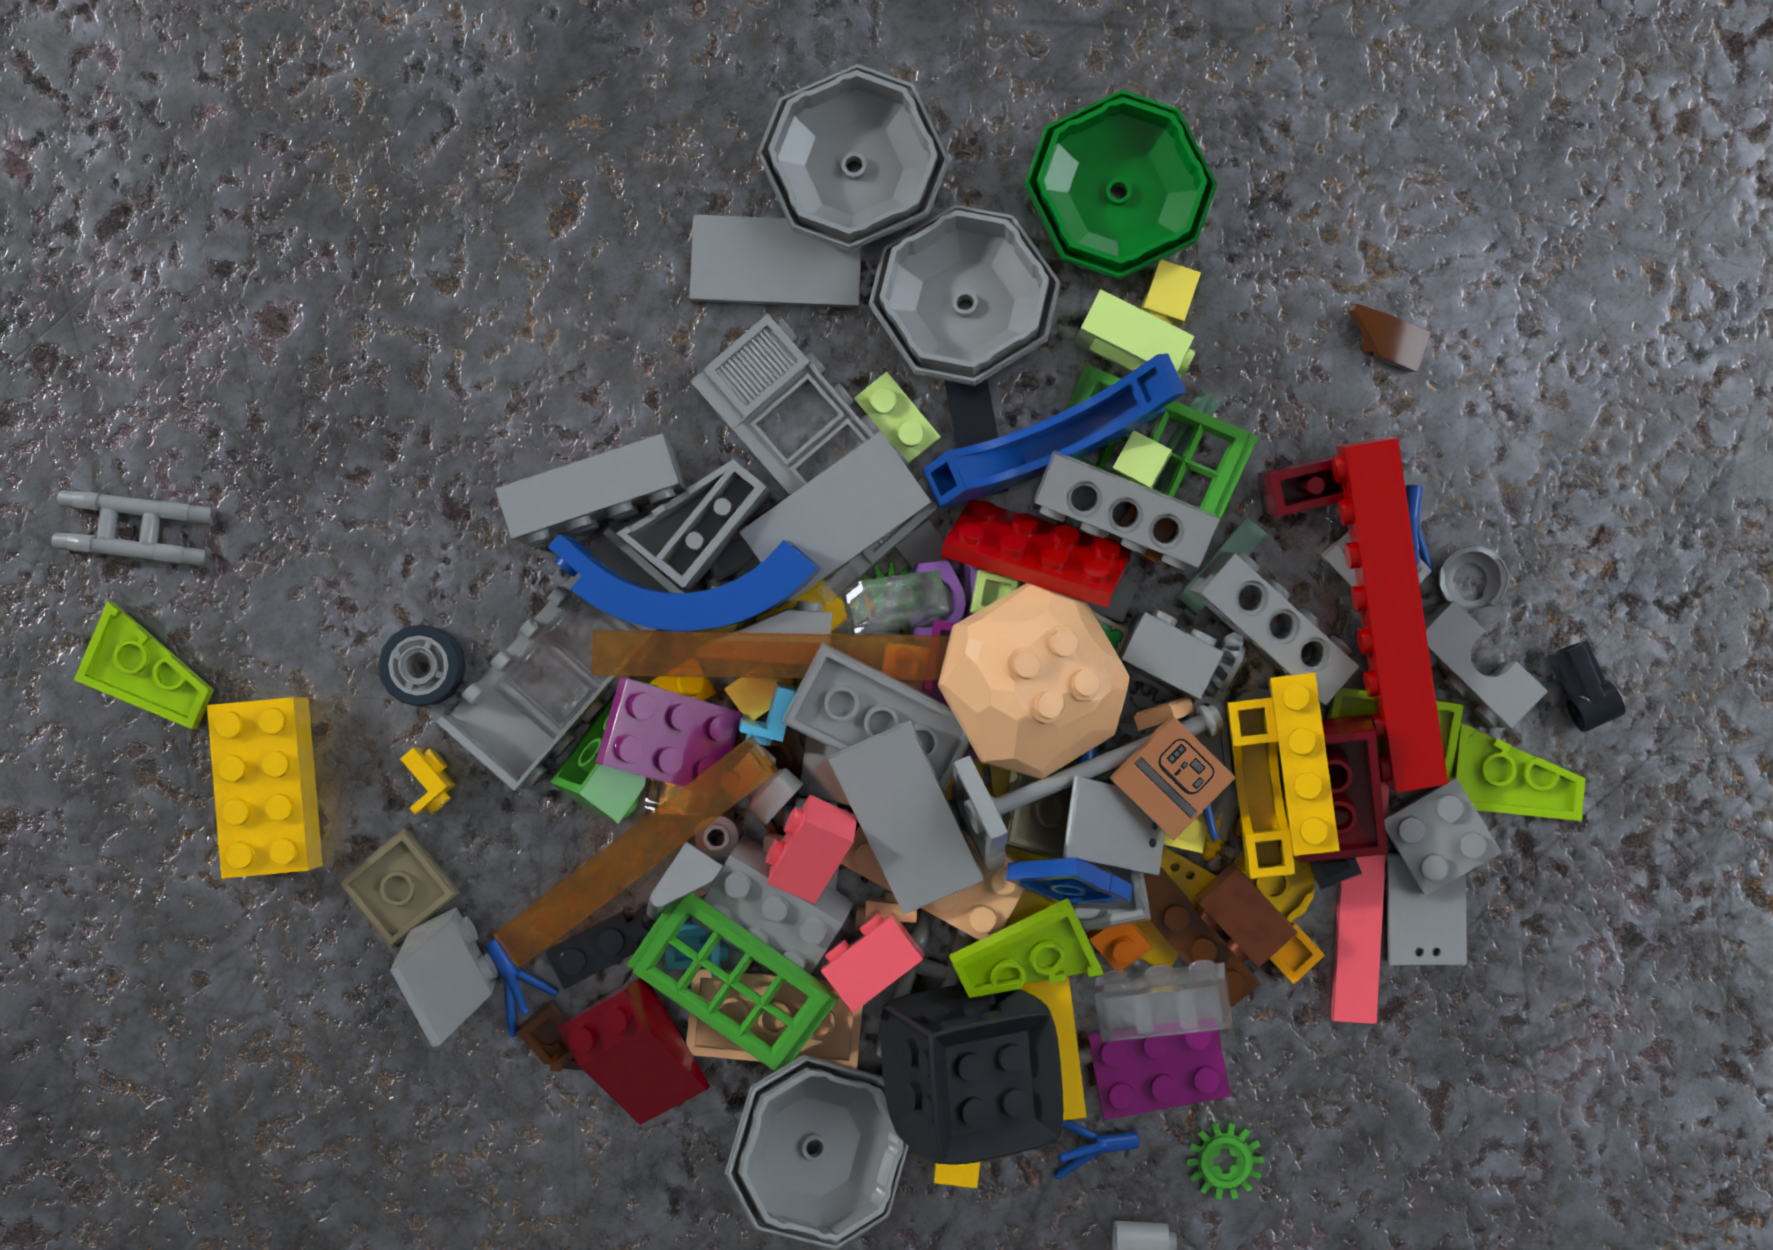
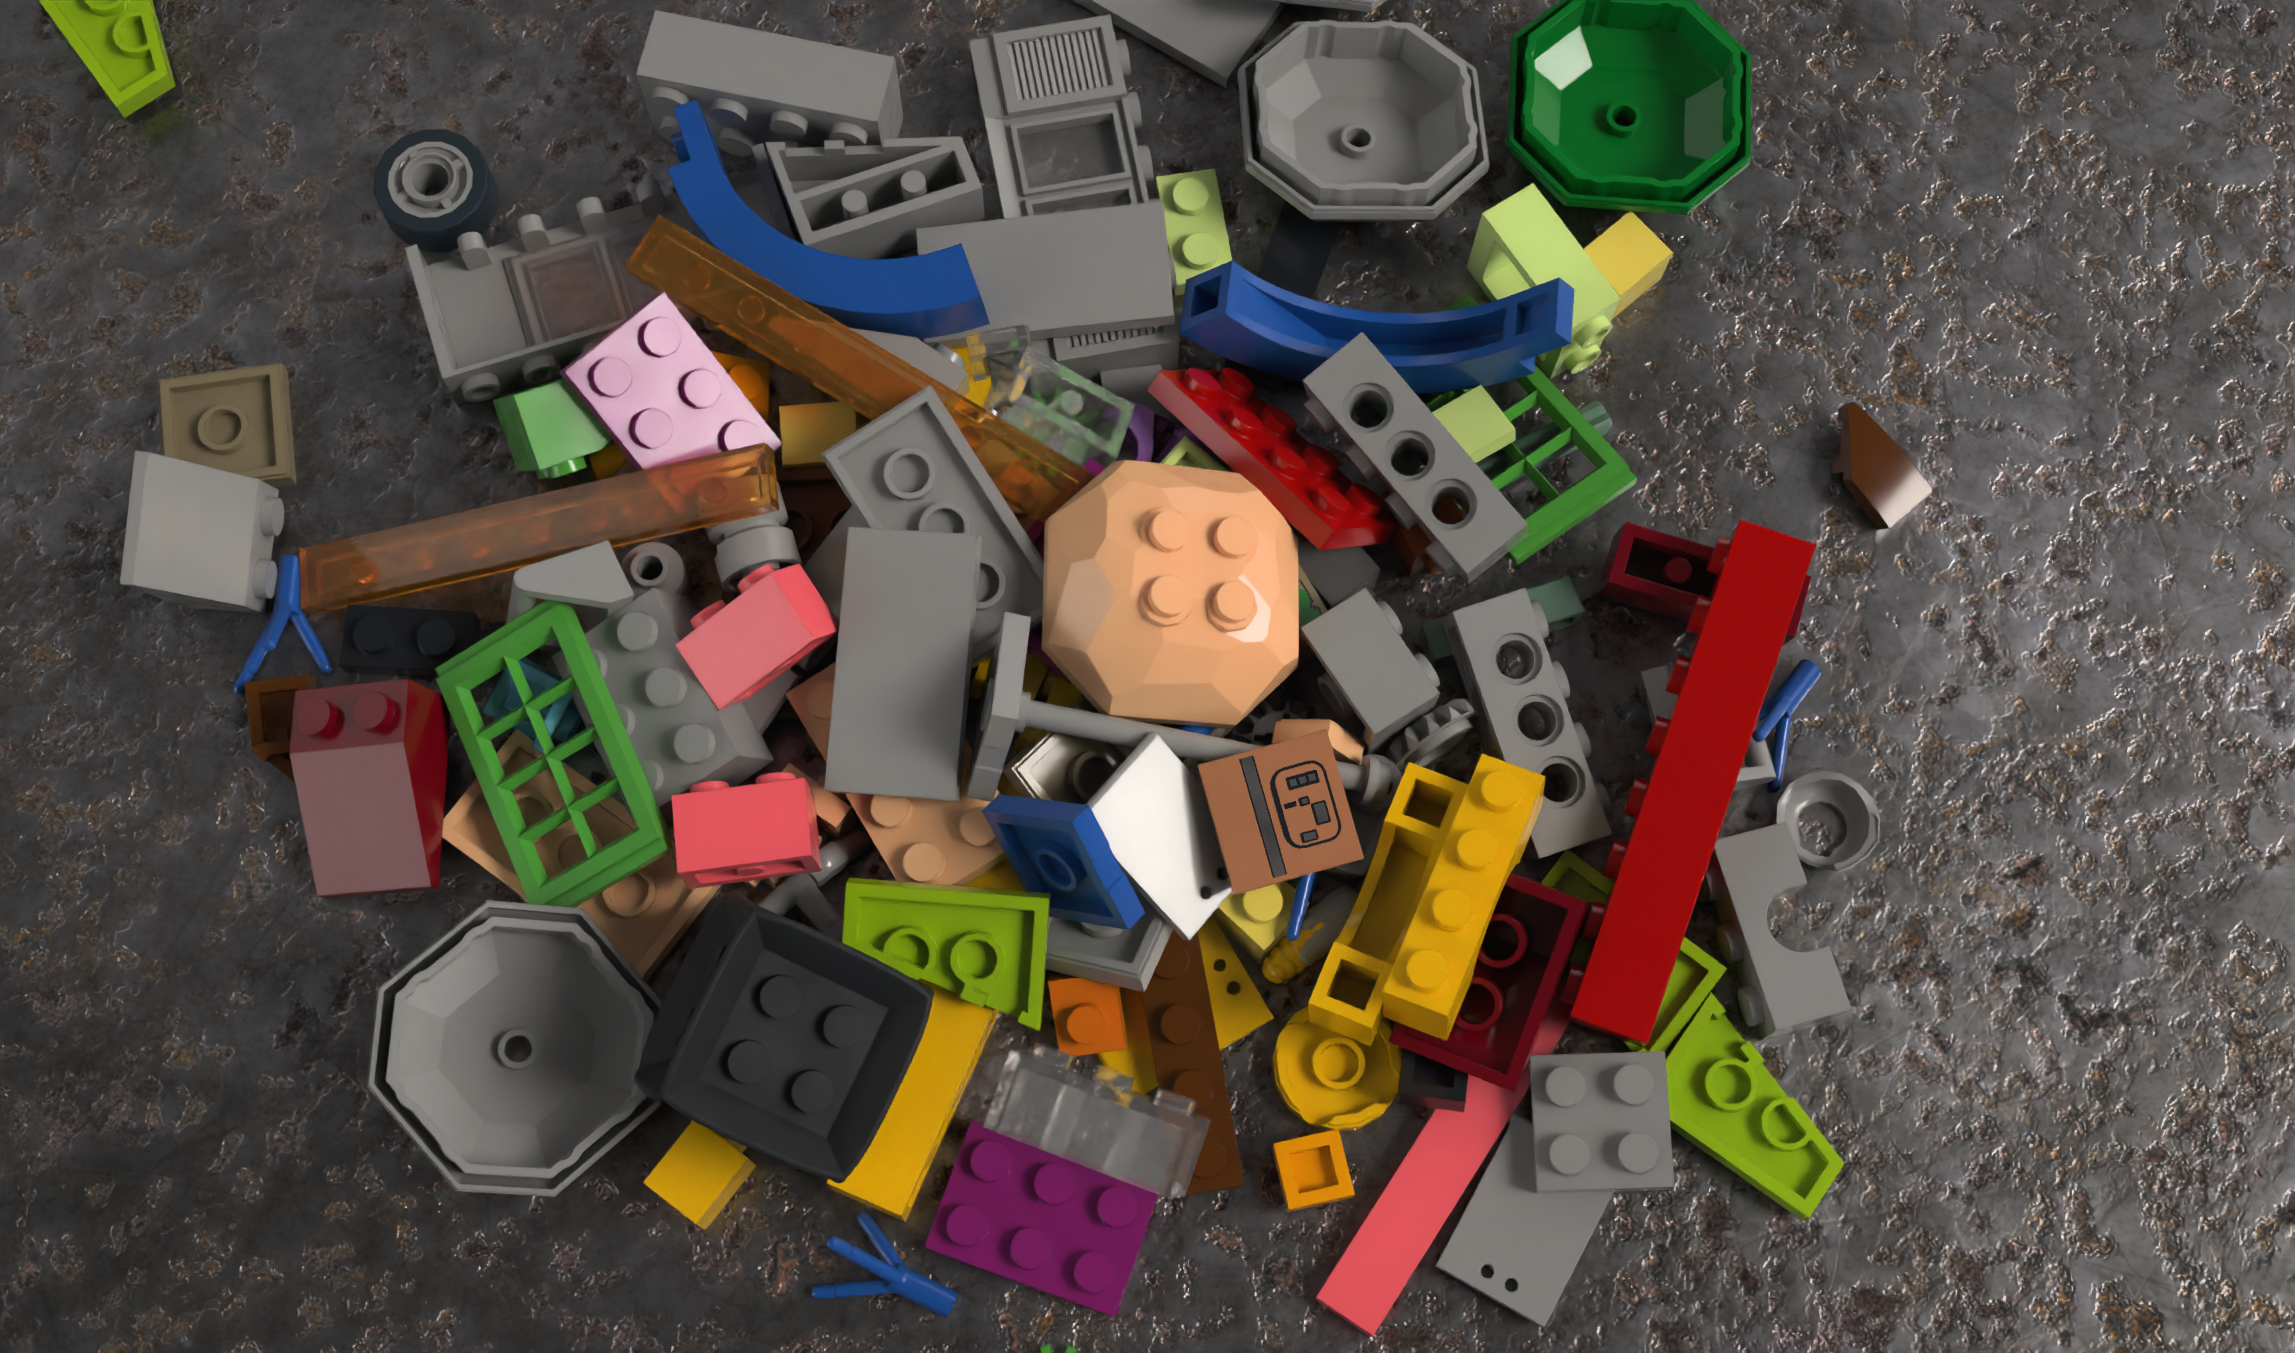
camera: 25 degrees right, 15 degrees down
yellow brick [207,697,323,879] -> none
yellow bracket [400,746,456,815] -> none
medium azure bracket [739,681,795,746] -> none
copper brick [1195,862,1298,967] -> none
black piece [1550,640,1626,733] -> none

